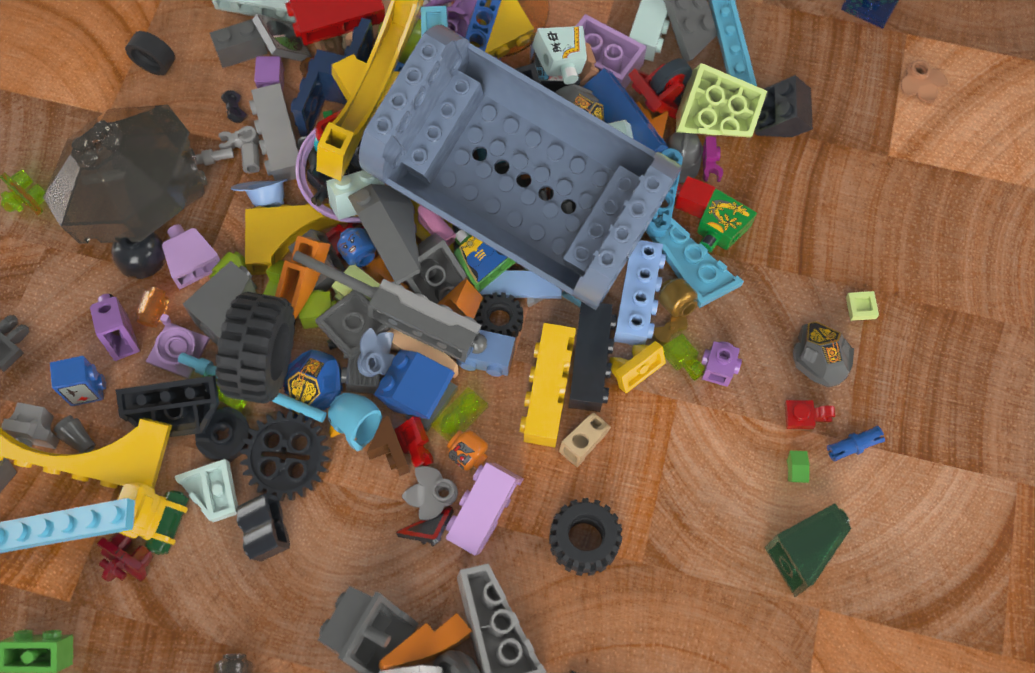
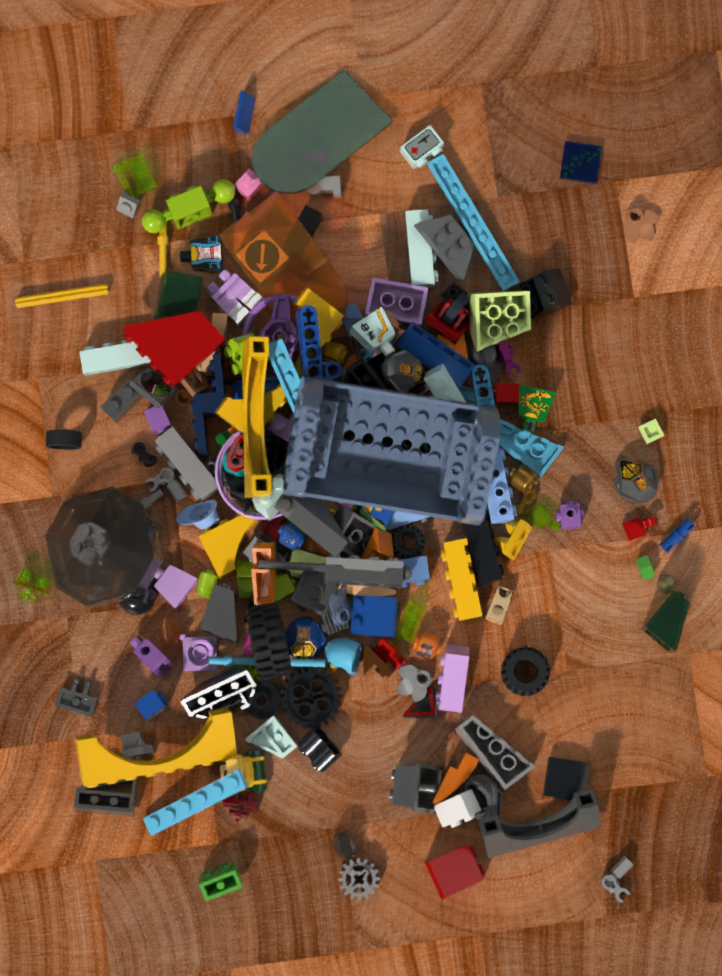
camera: 15 degrees left, 15 degrees up
dark grey cone [54,415,96,453] -> none
none -> olive cone [657,575,676,594]

